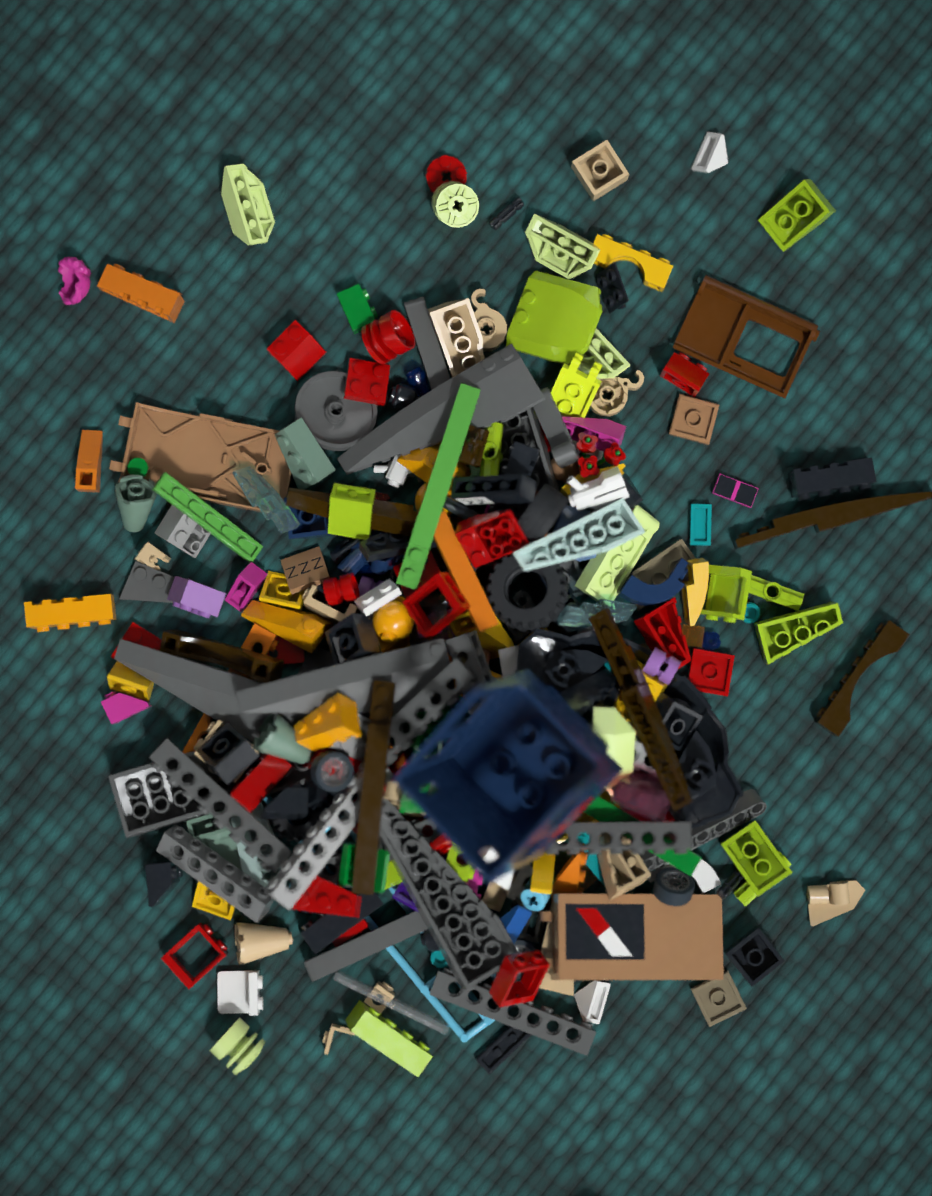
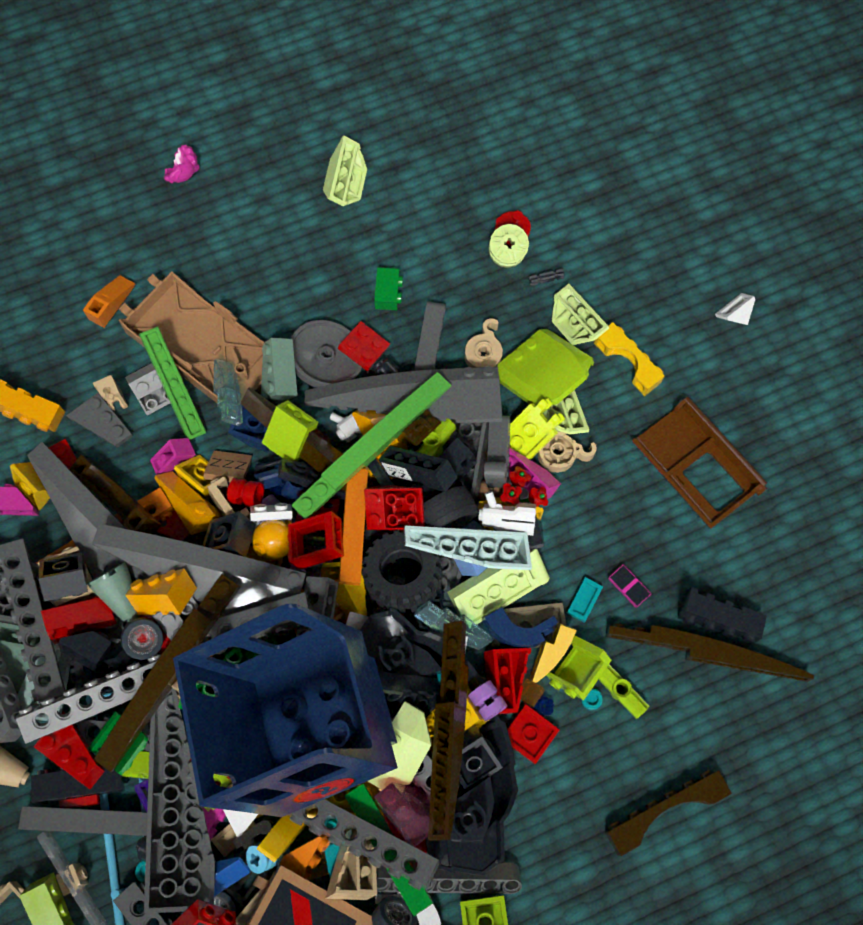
camera: 25 degrees right, 15 degrees down
orange wedge [97,263,185,323] -> none
sand green cone [115,475,157,532] -> none
green tile [127,458,149,478] -> none
medium lavender brick [167,576,226,618] -> none
red slope [267,320,326,381] -> none
red wheel [361,310,415,365] -> none
clear blue cone [405,367,431,397] -> none
tan wedge [427,298,484,378] -> none
tan brick [571,140,629,201] -> none
black hinge [596,262,629,314] -> none
red slope [660,352,709,398] -> none
medium nougat tile [669,394,719,445] -> none
lime wedge [754,601,843,665] -> none
lime slope [758,179,836,252] -> none

